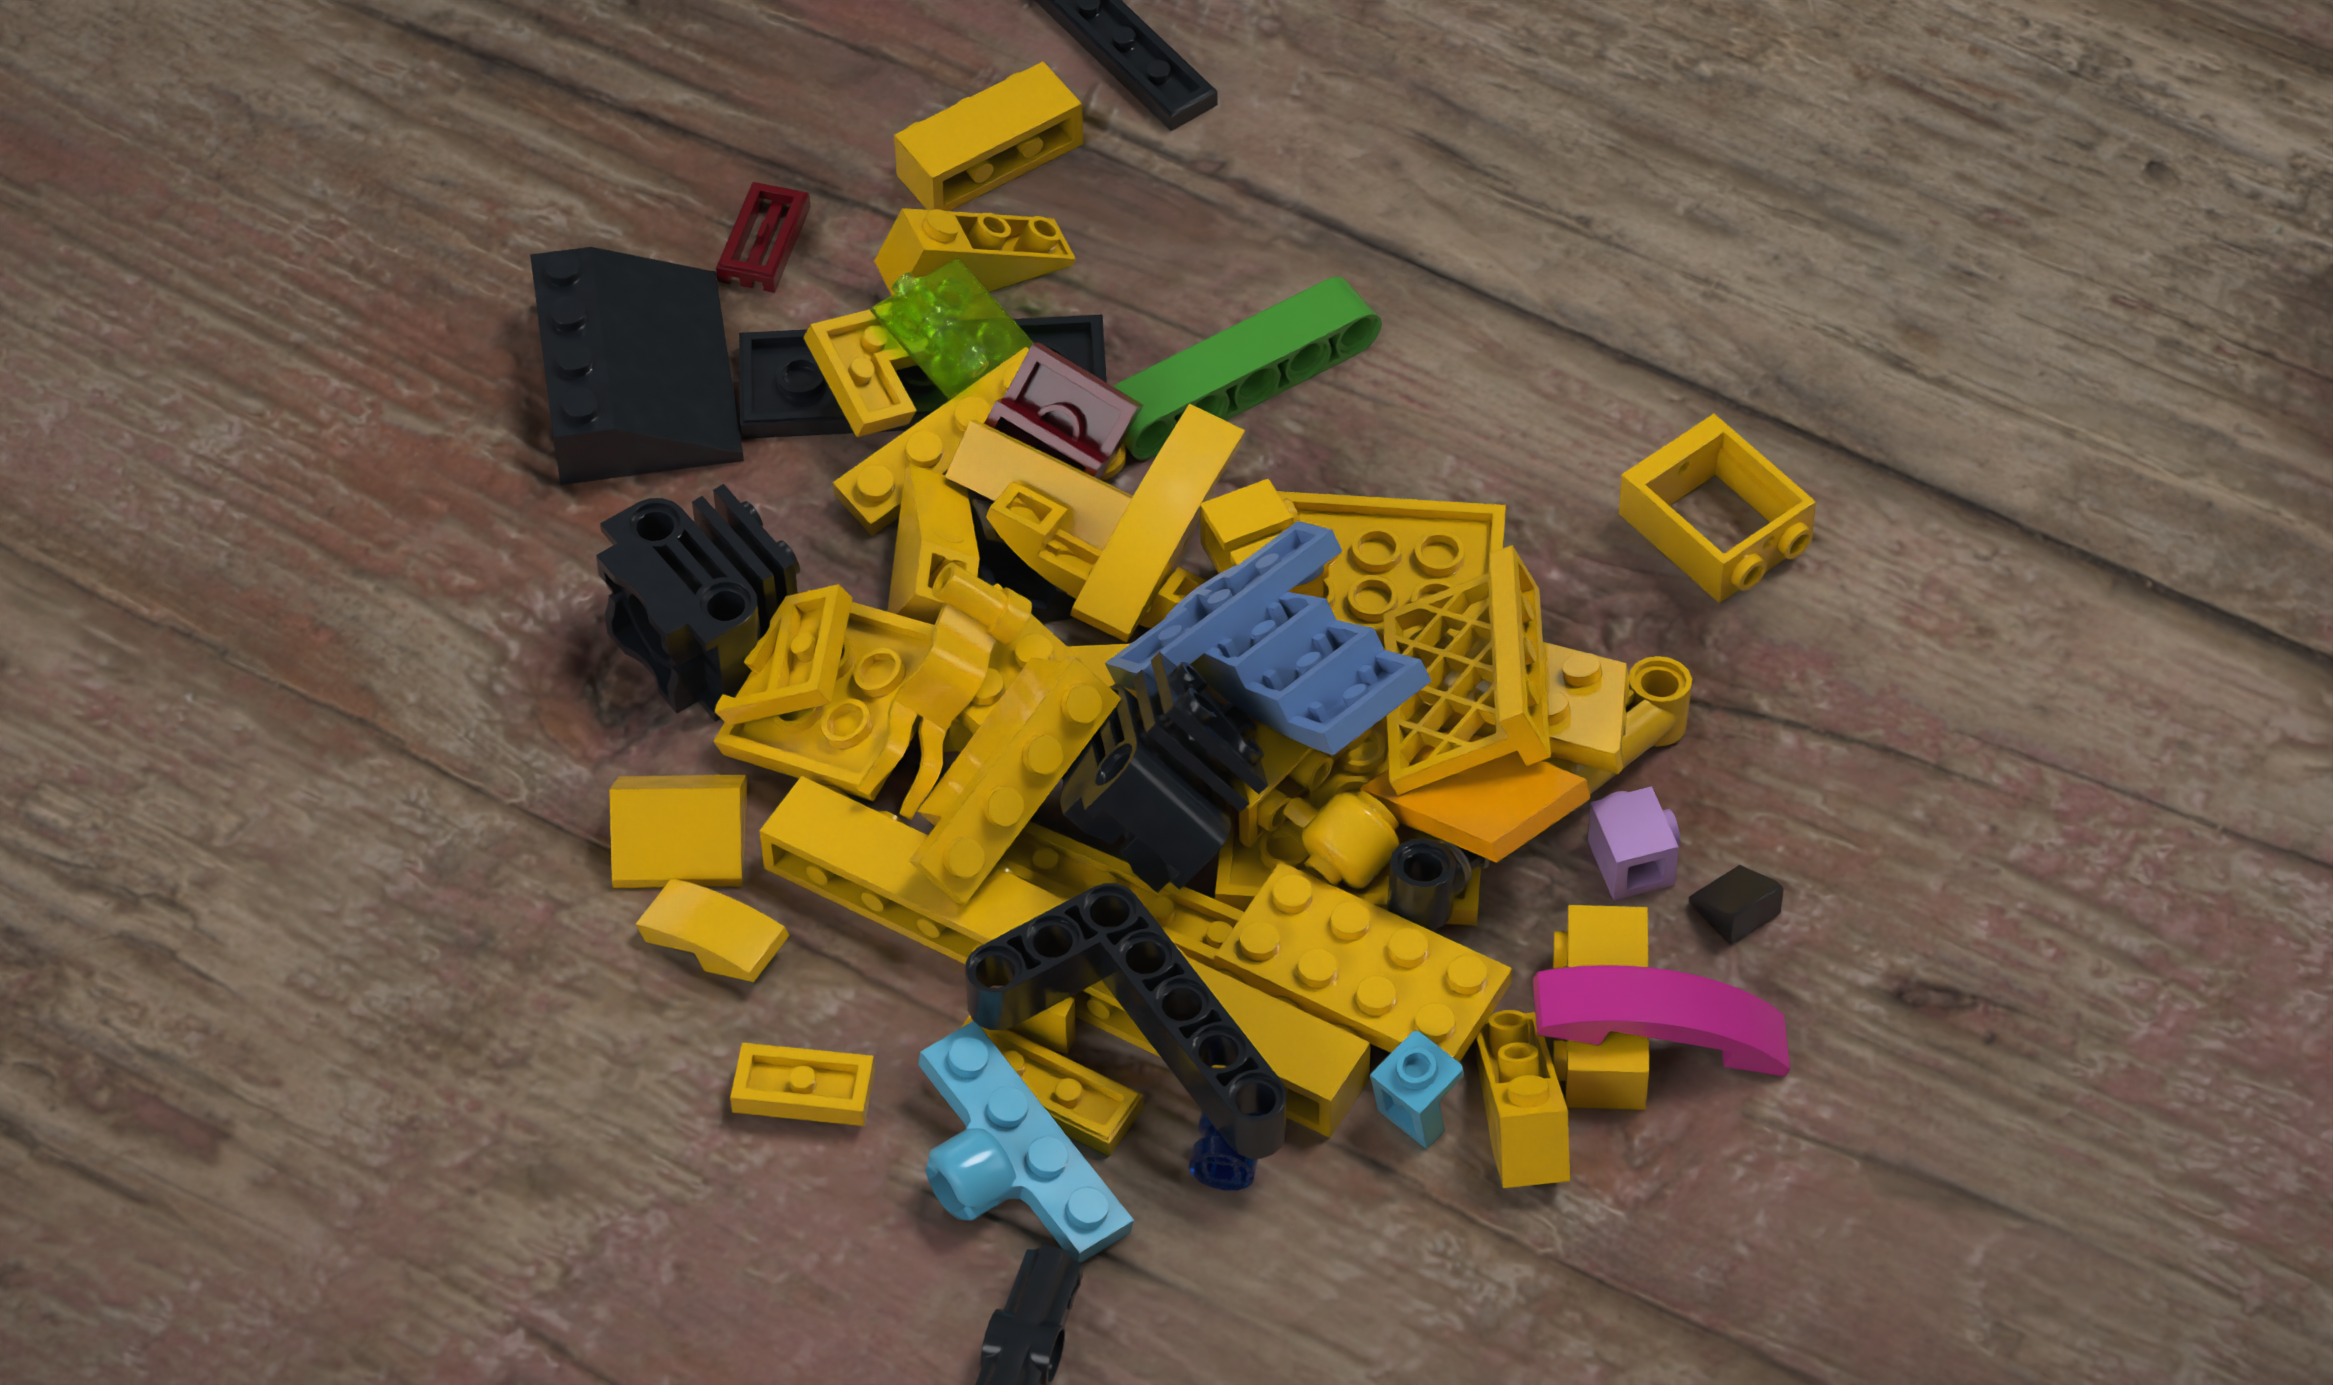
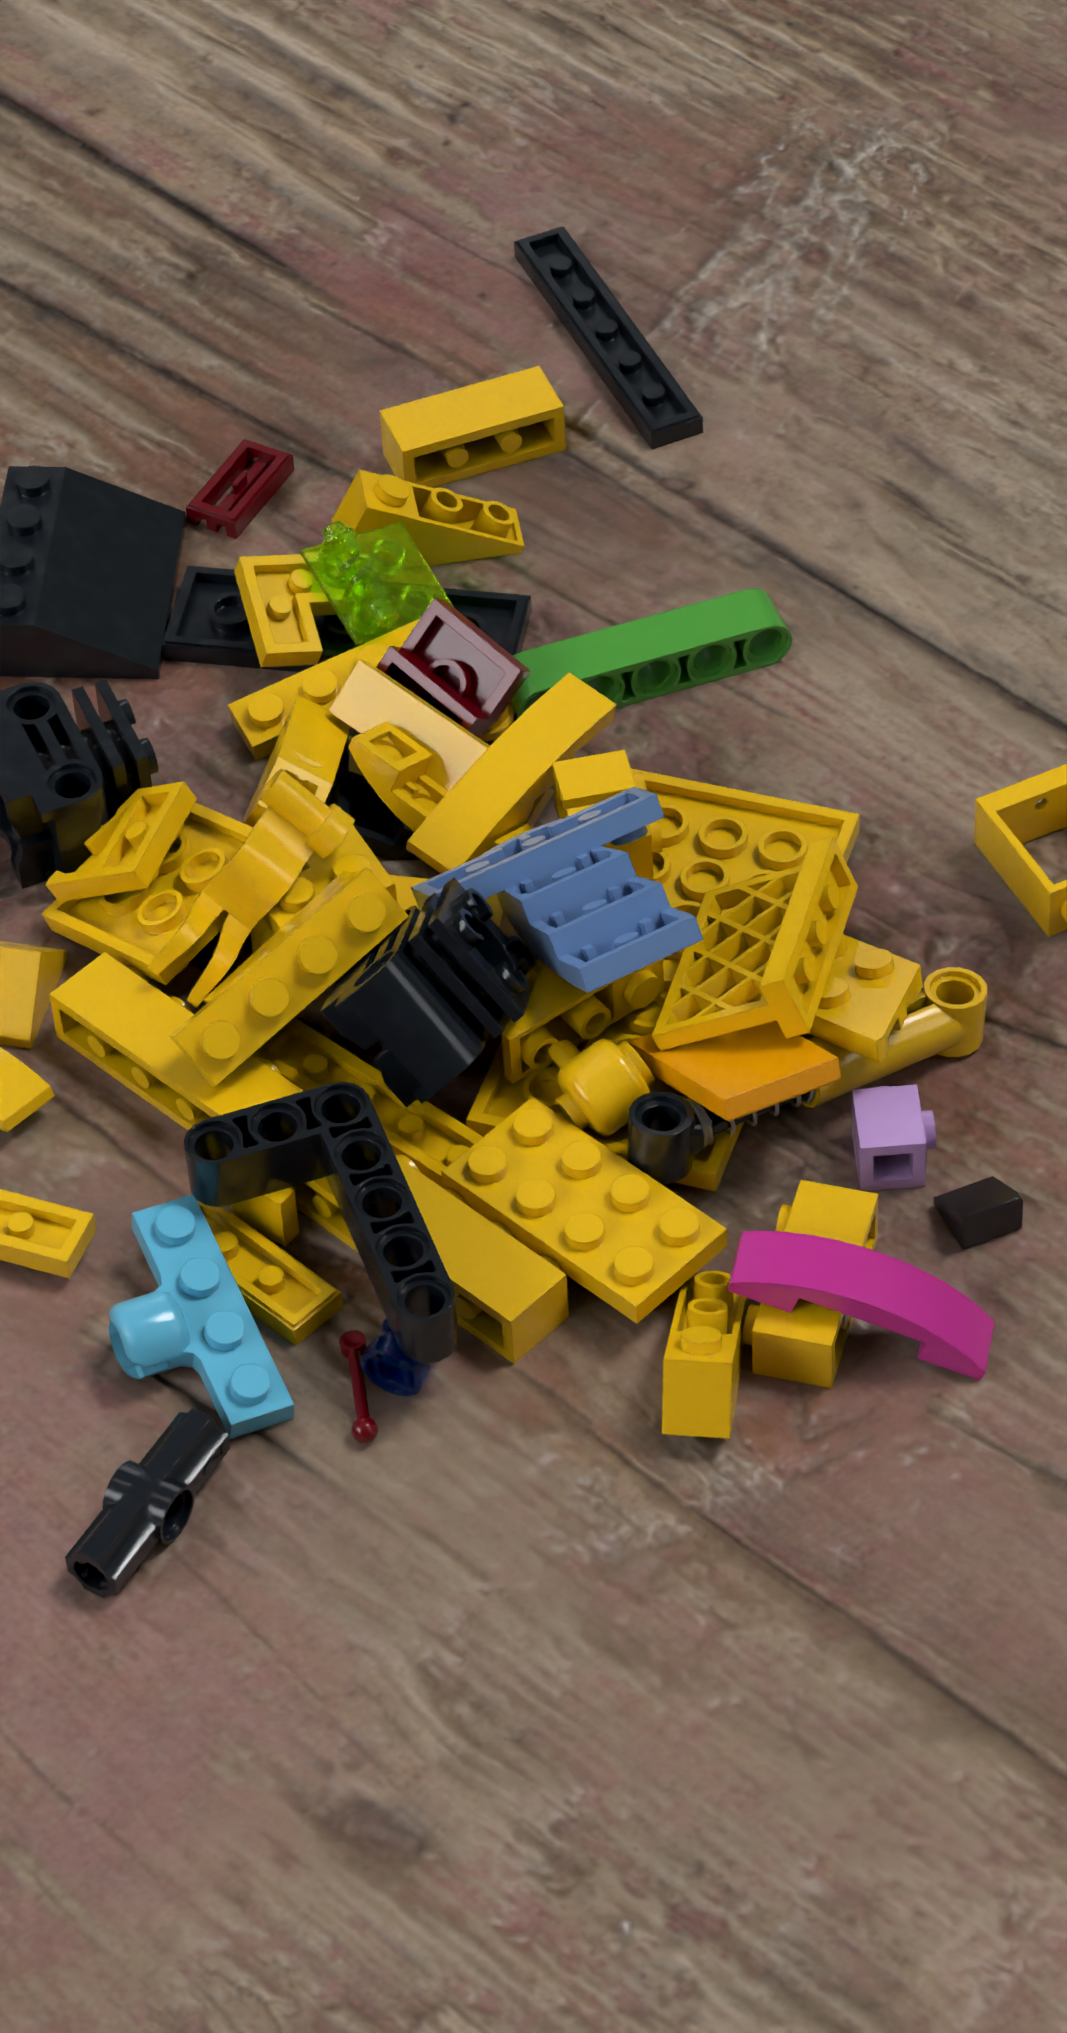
camera: 15 degrees right, 5 degrees down
medium azure bracket [1370,1031,1464,1149] -> none
none -> dark red hinge [339,1330,378,1443]

